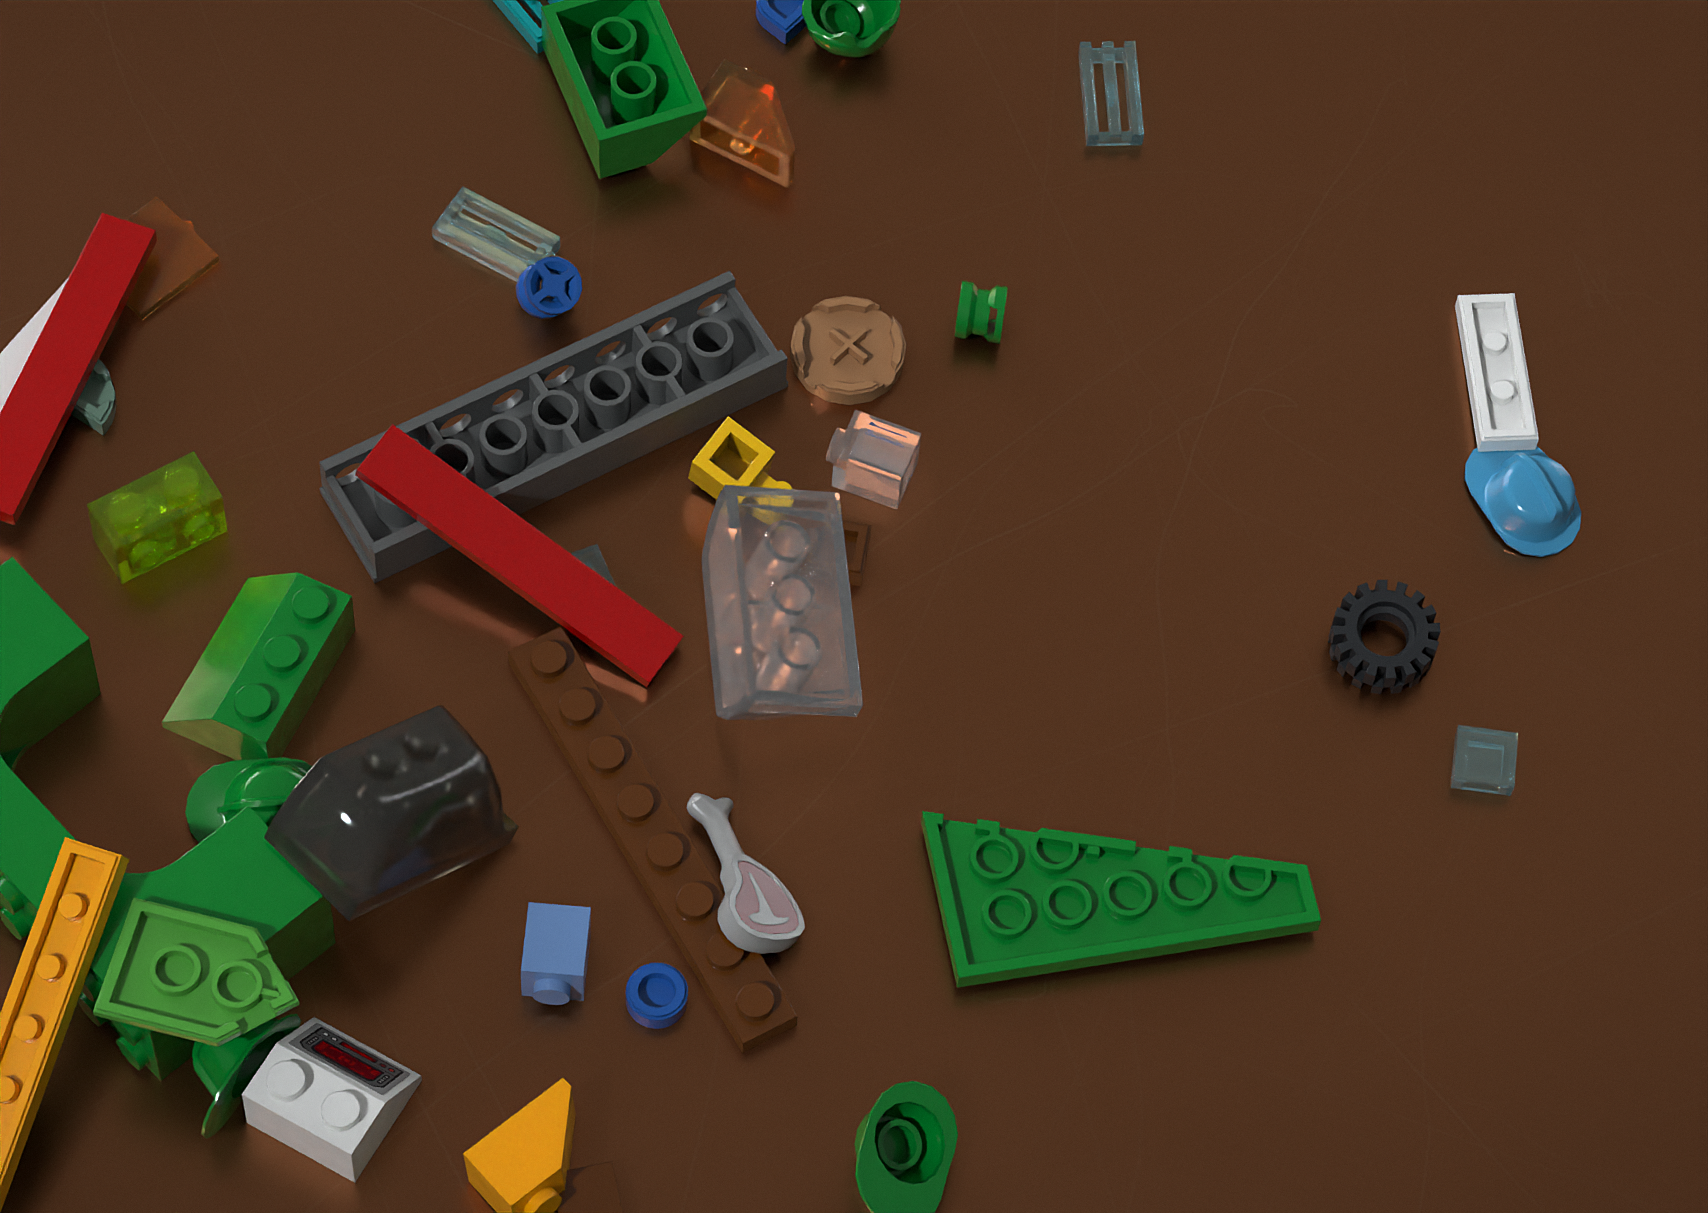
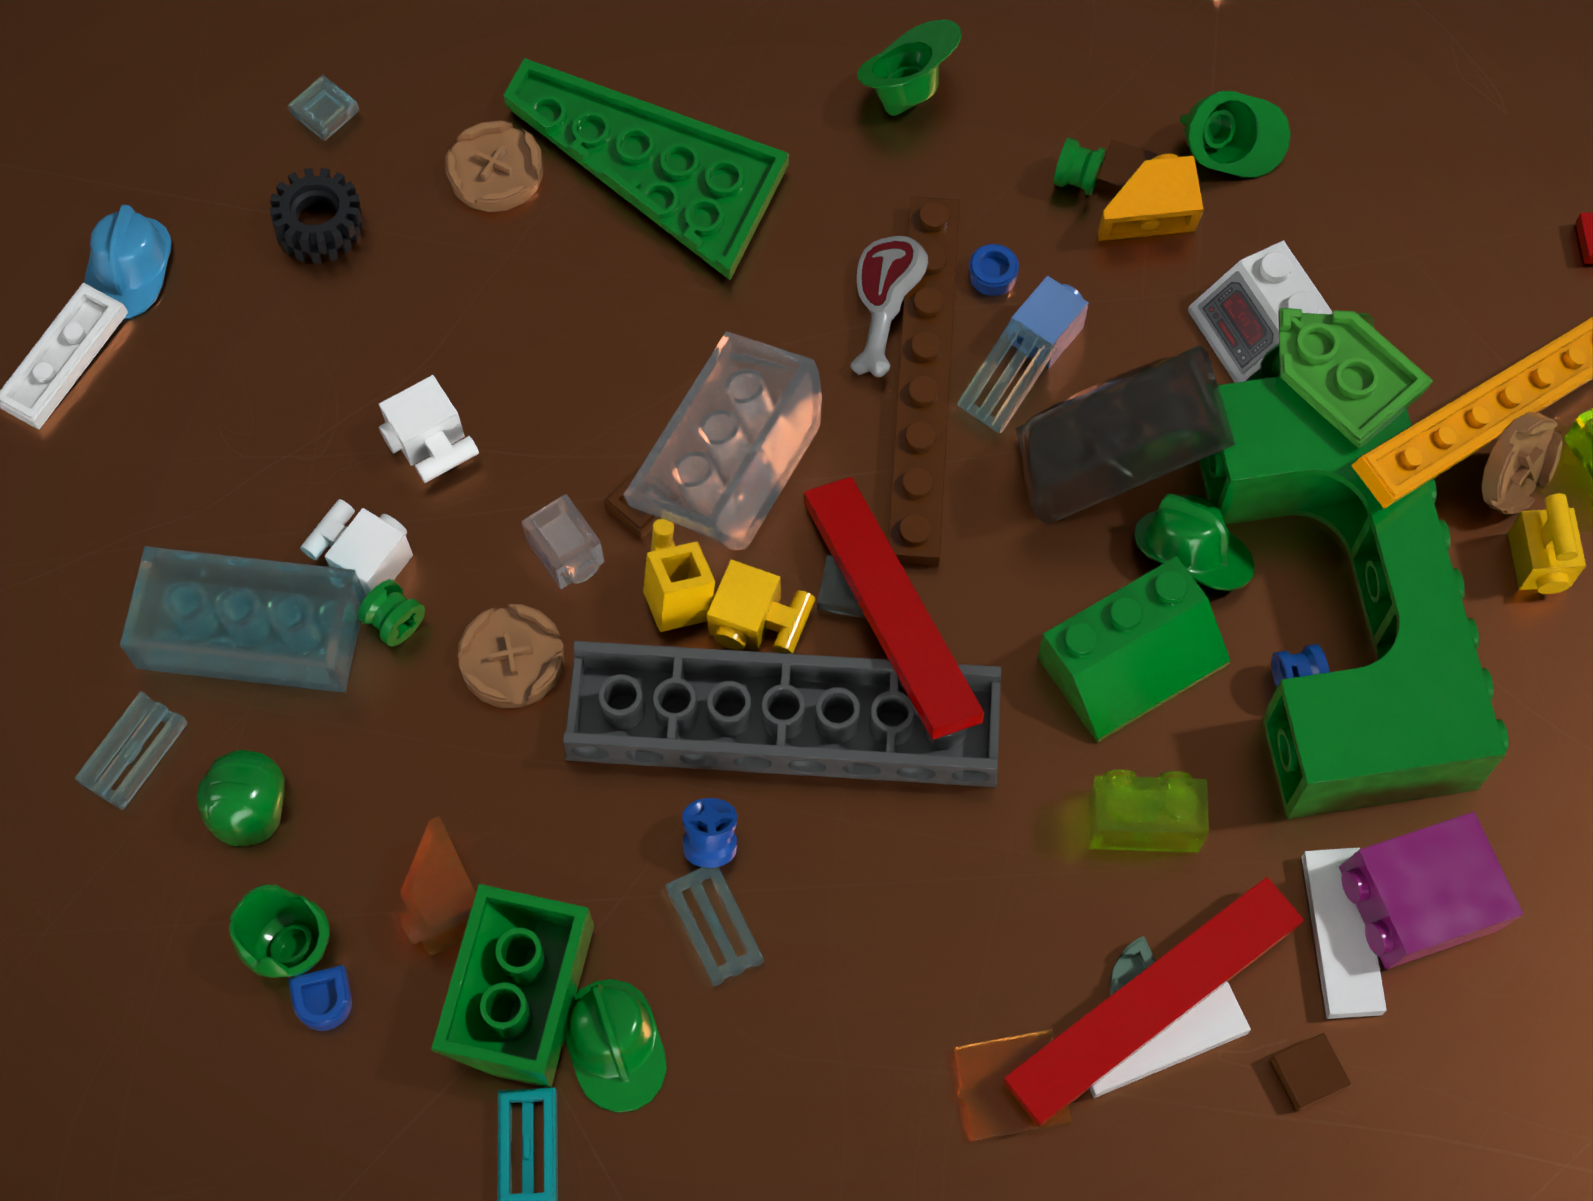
camera: 140 degrees left, 5 degrees up
none -> clear light blue brick [120,546,366,693]
none -> green hair [196,749,285,847]
none -> white brick [300,499,413,597]
none -> white brick [378,375,479,483]
none -> medium nougat tile [445,121,543,212]
none -> green piece [565,979,667,1113]
none -> yellow brick [707,559,815,654]
none -> clear light blue tile [956,318,1058,433]
none -> green wheel [1053,137,1106,196]
none -> blue wheel [1271,644,1330,689]

